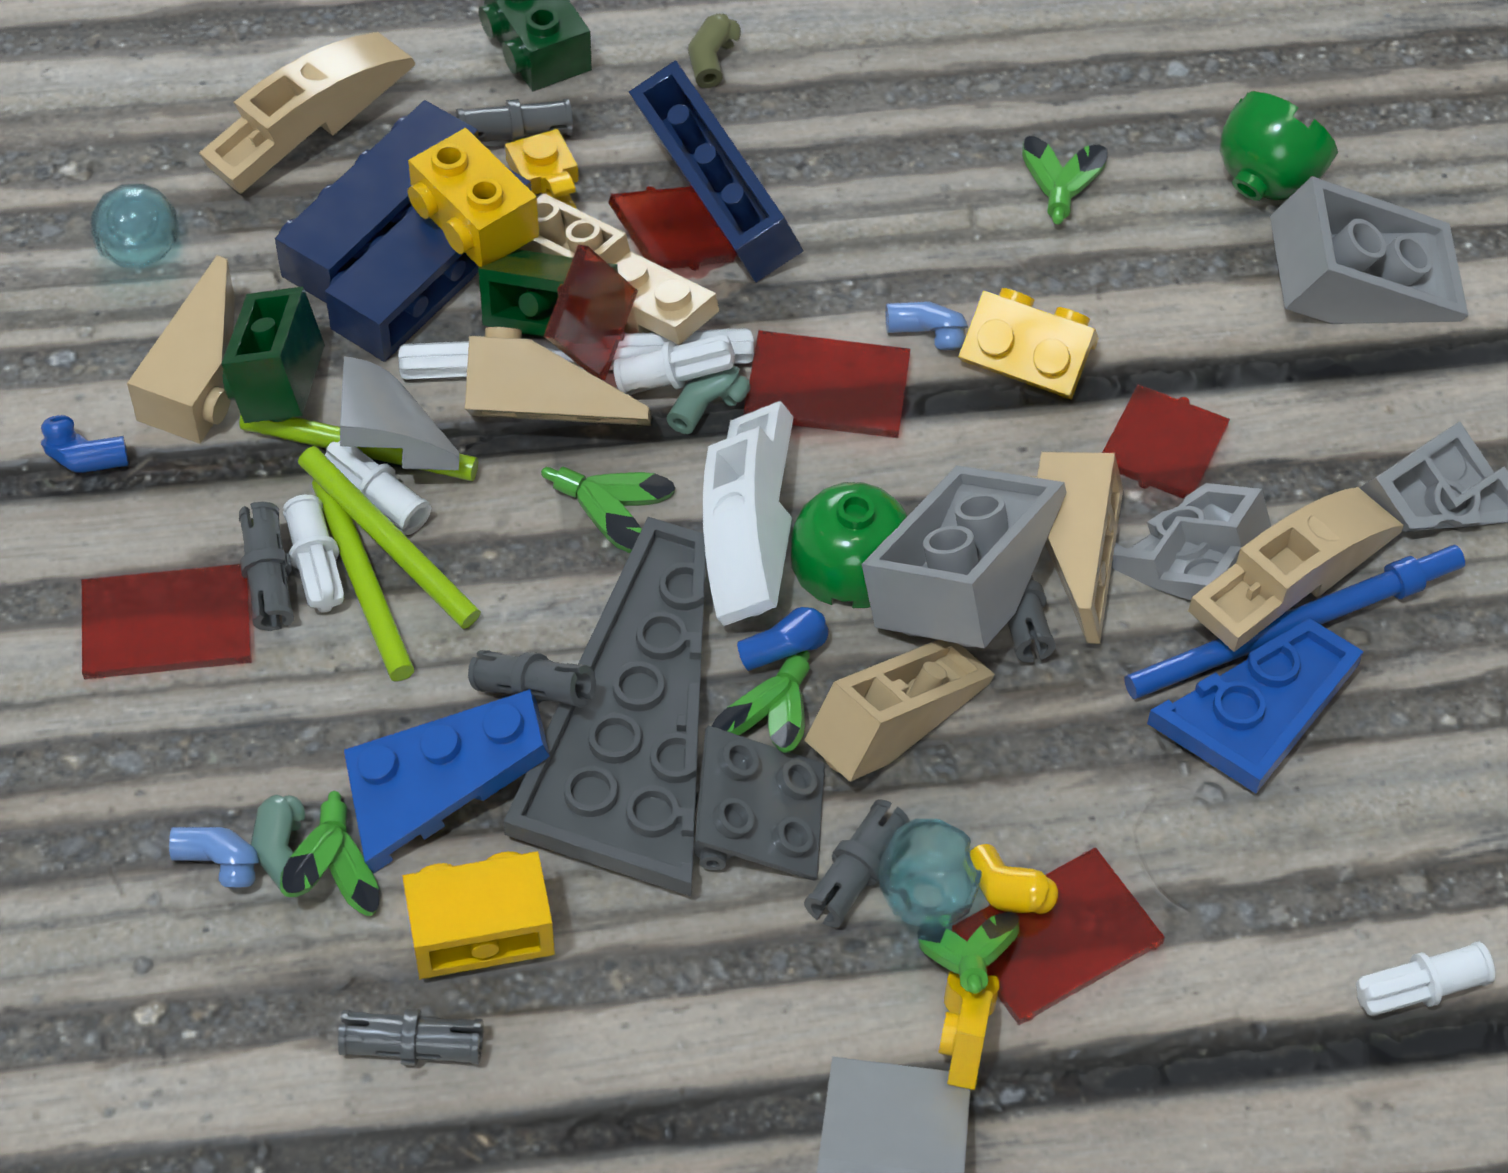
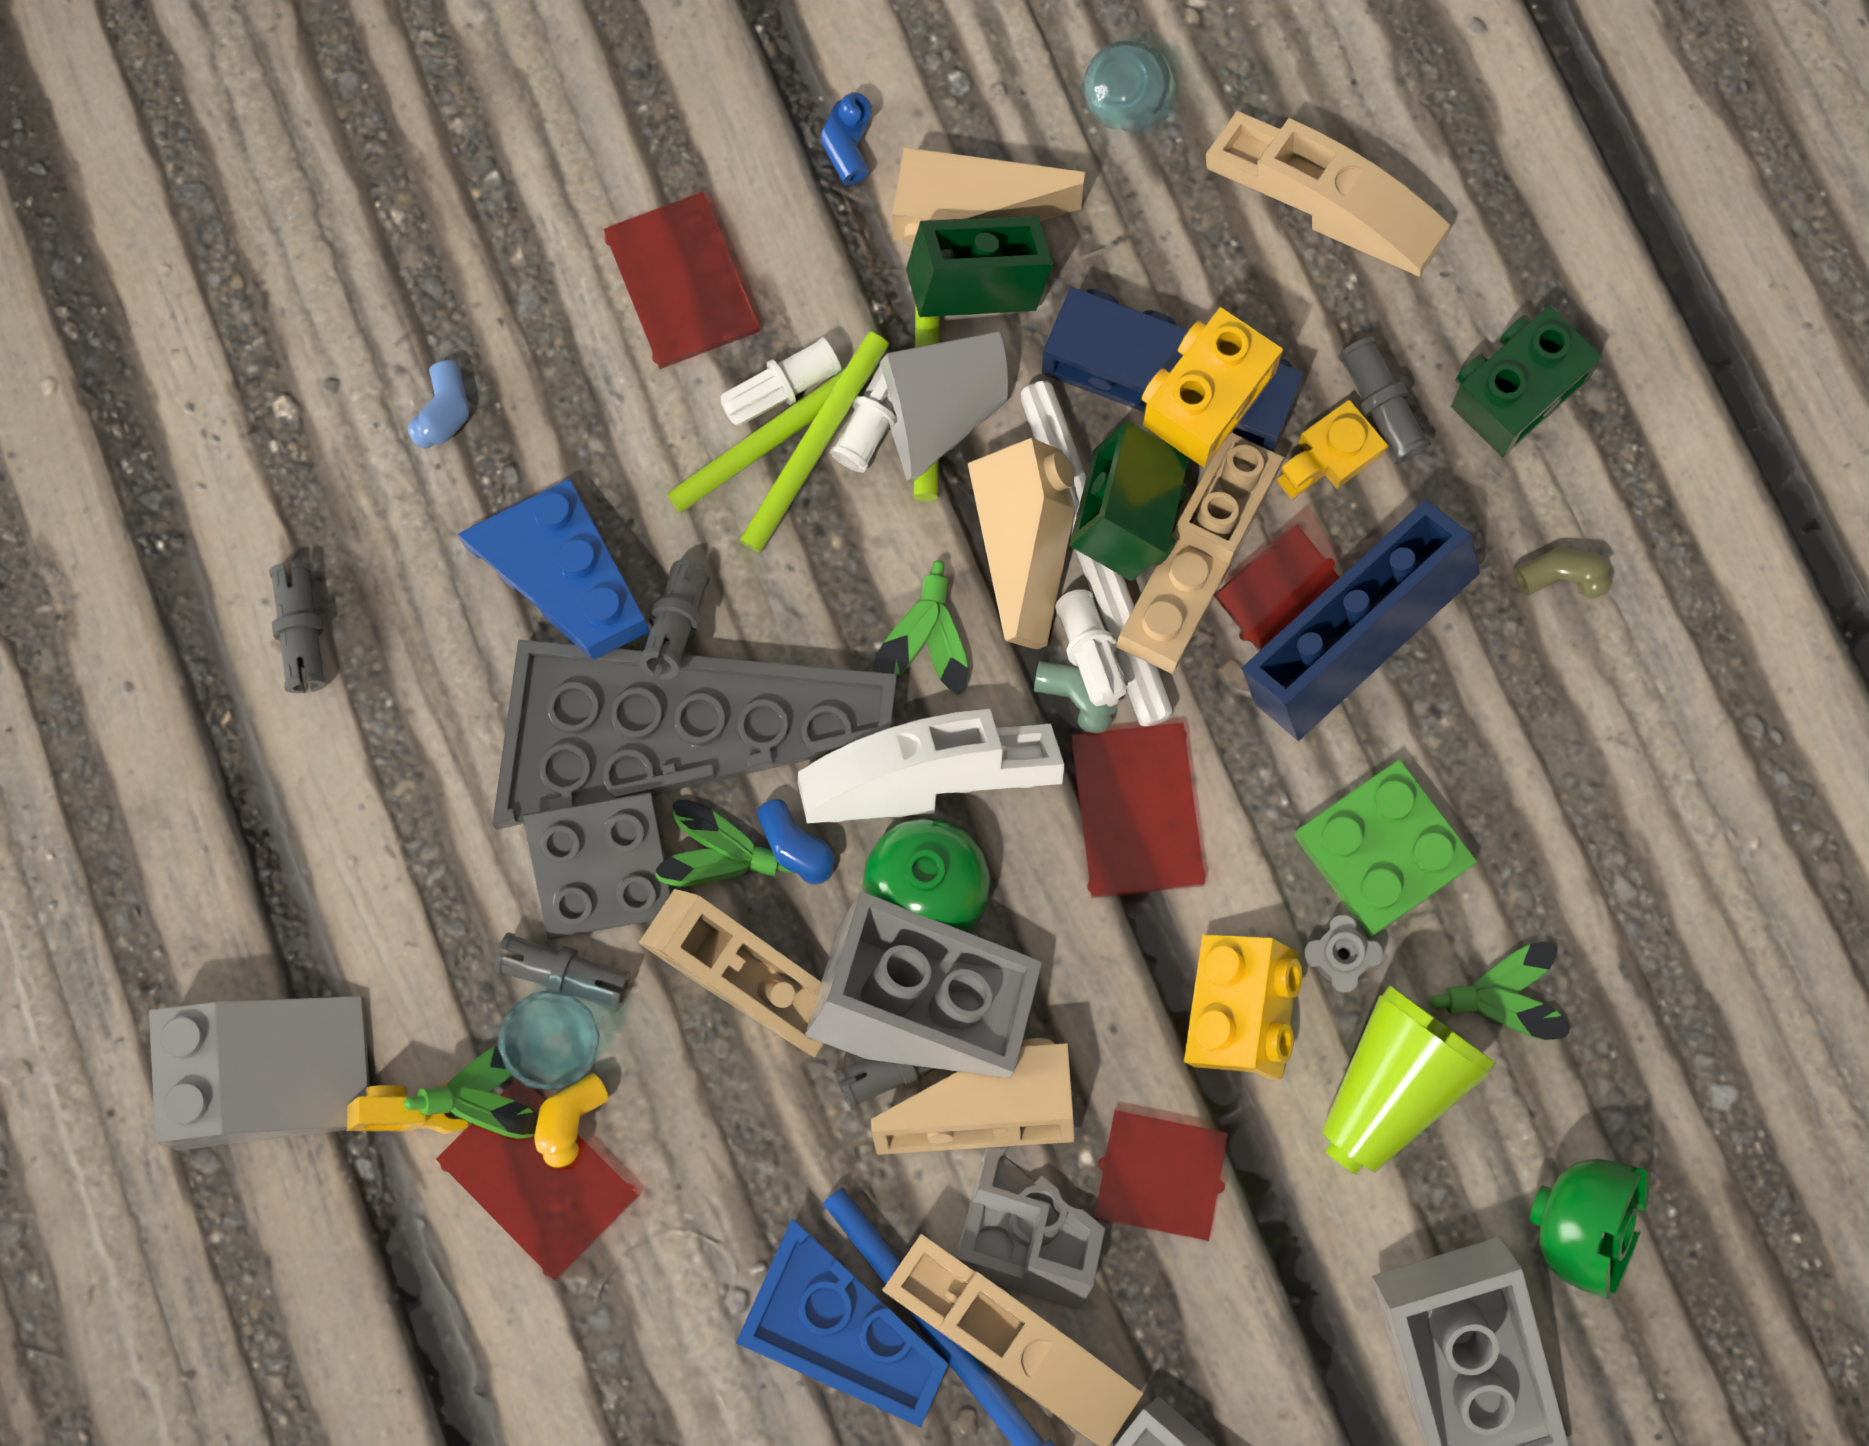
camera: 80 degrees right, 20 degrees up
dark grey pin [239,501,294,631] -> none
sand green arm [251,794,305,889] -> none
dark blue brick [275,100,479,304] -> none
bright green piece [279,791,379,916] -> none
yellow brick [402,851,555,980] -> none
clear red piece [544,244,638,380] -> none
medium blue arm [885,302,968,350] -> none
none -> bright green plate [1294,759,1477,939]
none -> light grey plate [1304,915,1383,993]
none -> lime cone [1321,985,1496,1175]

